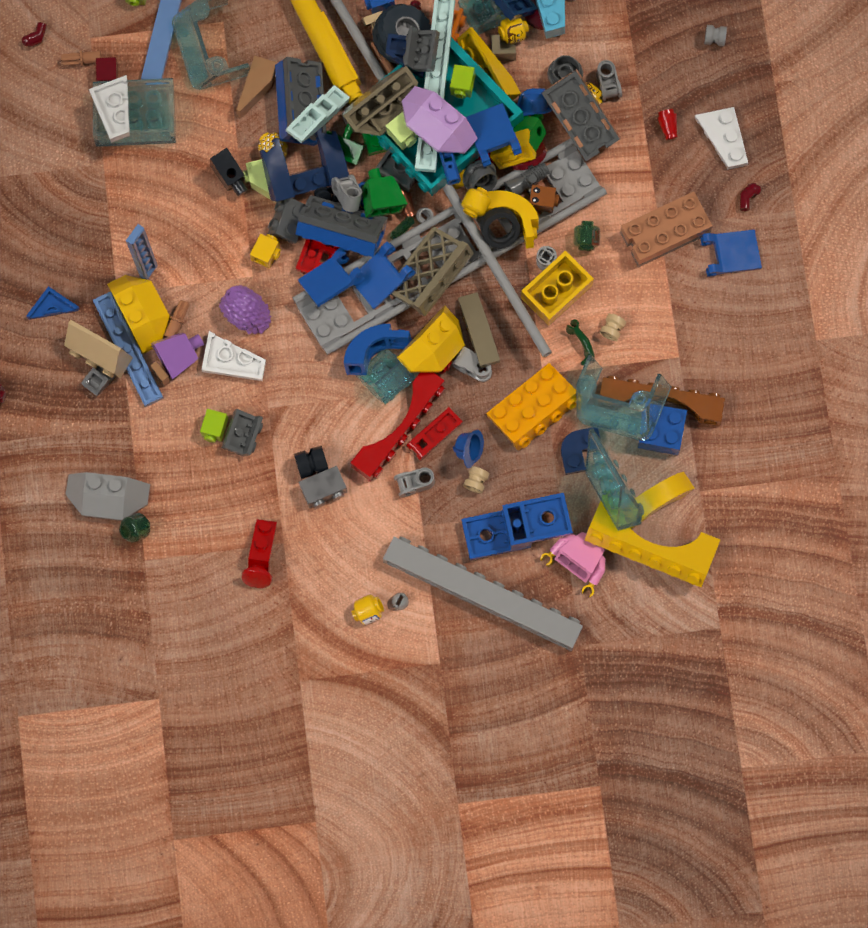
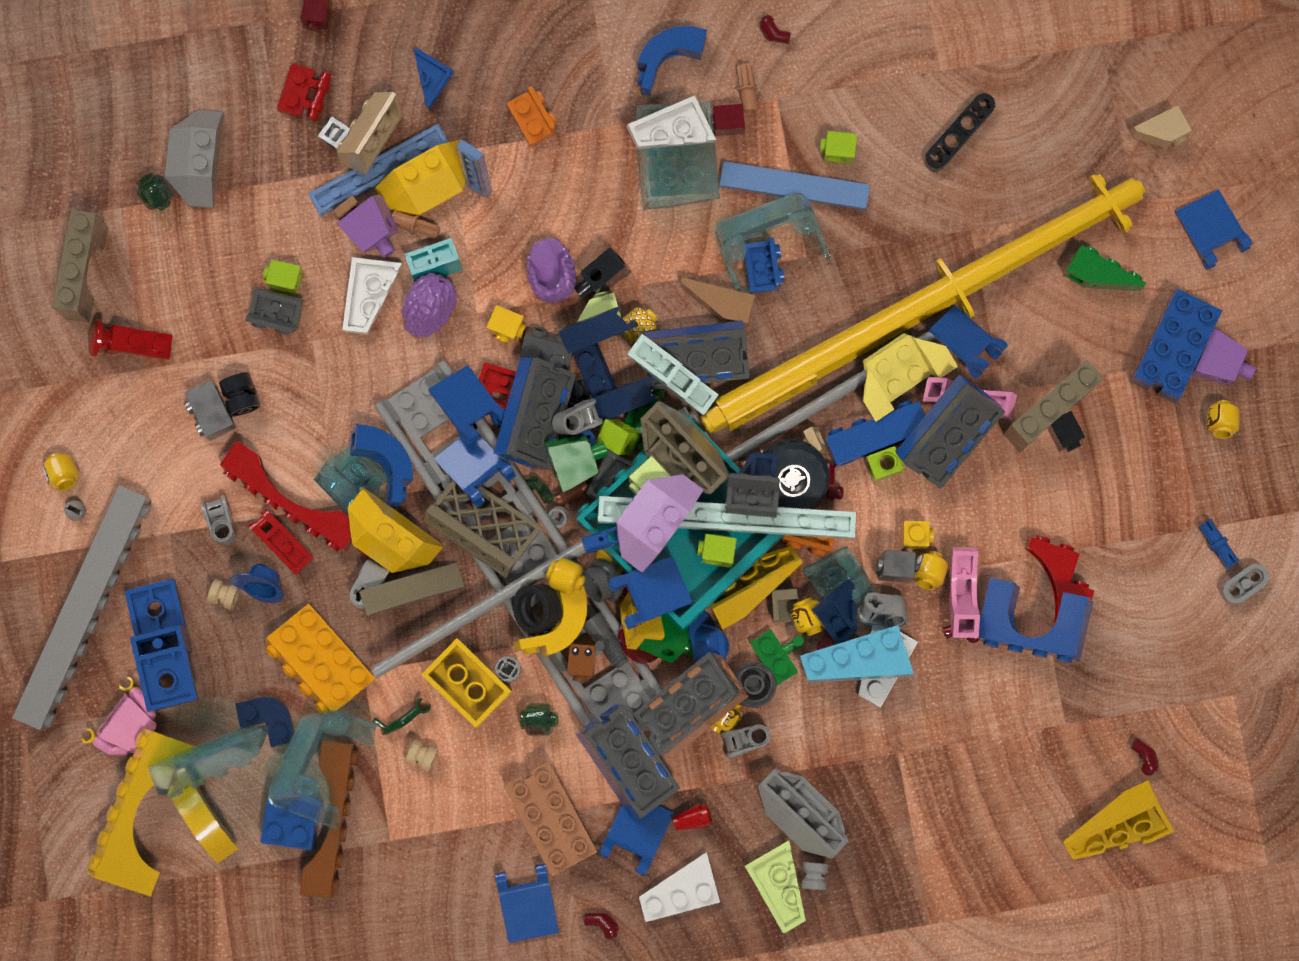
camera: 85 degrees right, 5 degrees up
none -> dark tan arch [52,210,108,323]
none -> red plate [277,63,332,121]
none -> hinge [405,238,463,282]
none -> orange bracket [506,86,558,147]
none -> medium lavender piece [526,237,577,304]
none -> dark grey piece [575,704,681,819]
none -> lime brick [596,419,642,455]
none -> blue flag [599,805,674,876]
none -> blue arch [637,26,707,97]
none -> blue bracket [743,237,784,294]
none -> yellowish green wing [745,840,806,934]
none -> green plate [749,630,804,686]
none -> light grey wedge [758,769,849,859]

